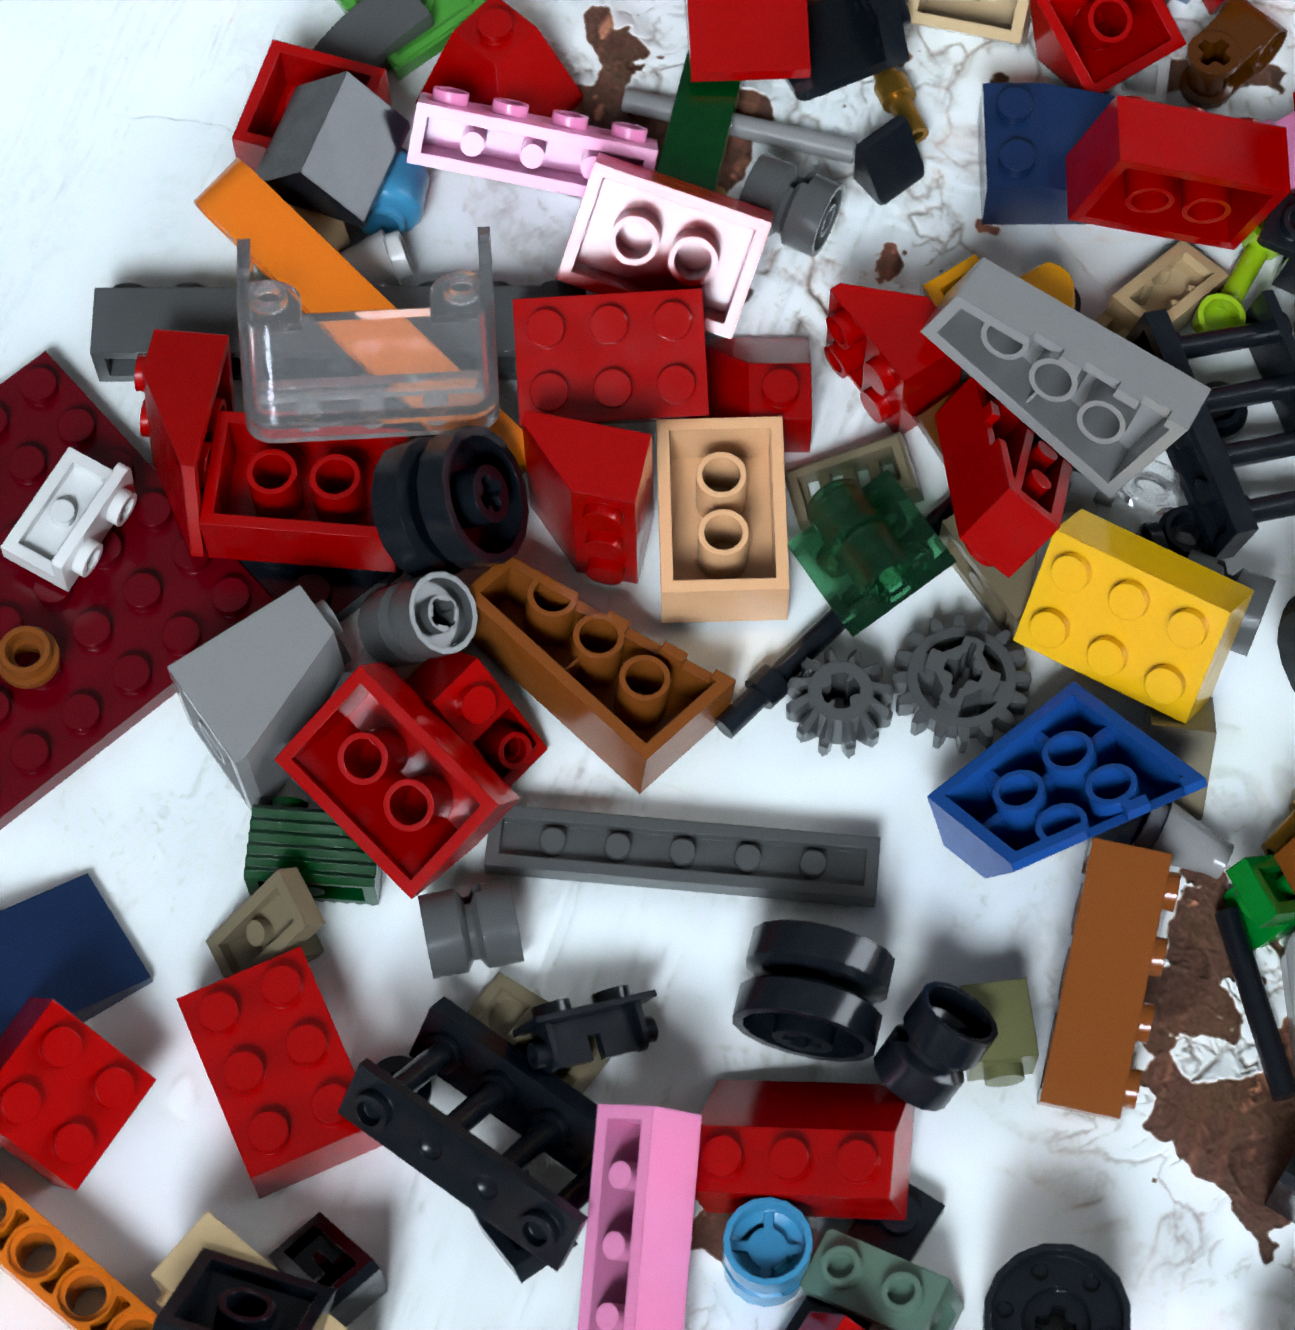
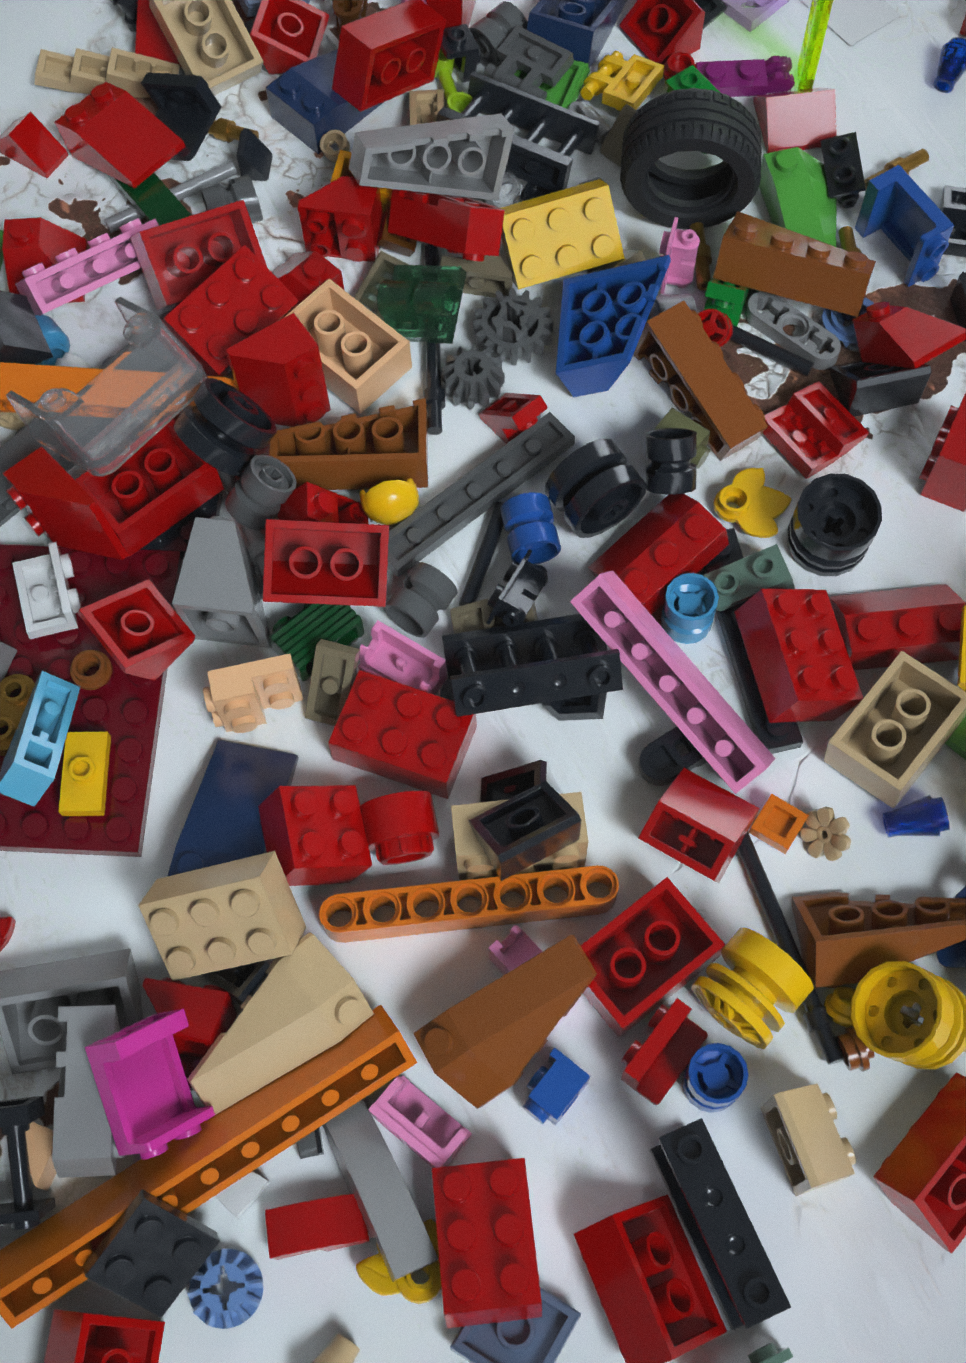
camera: 45 degrees left, 0 degrees up
none -> red slope [78,579,195,681]
none -> light nougat plate [203,653,303,733]
none -> tan hinge [320,130,350,162]
none -> bright pink hinge [358,620,447,695]
none -> yellow hair [360,478,419,525]
none -> red piece [360,791,439,865]
none -> black bar [459,502,504,606]
none -> red slope [478,393,548,444]
none -> blue wheel [500,492,561,565]
none -> bright pink hinge [659,217,700,294]
none -> red wheel [698,309,733,347]
none -> yellow plate [714,468,791,538]
none -> red slope [763,381,869,479]

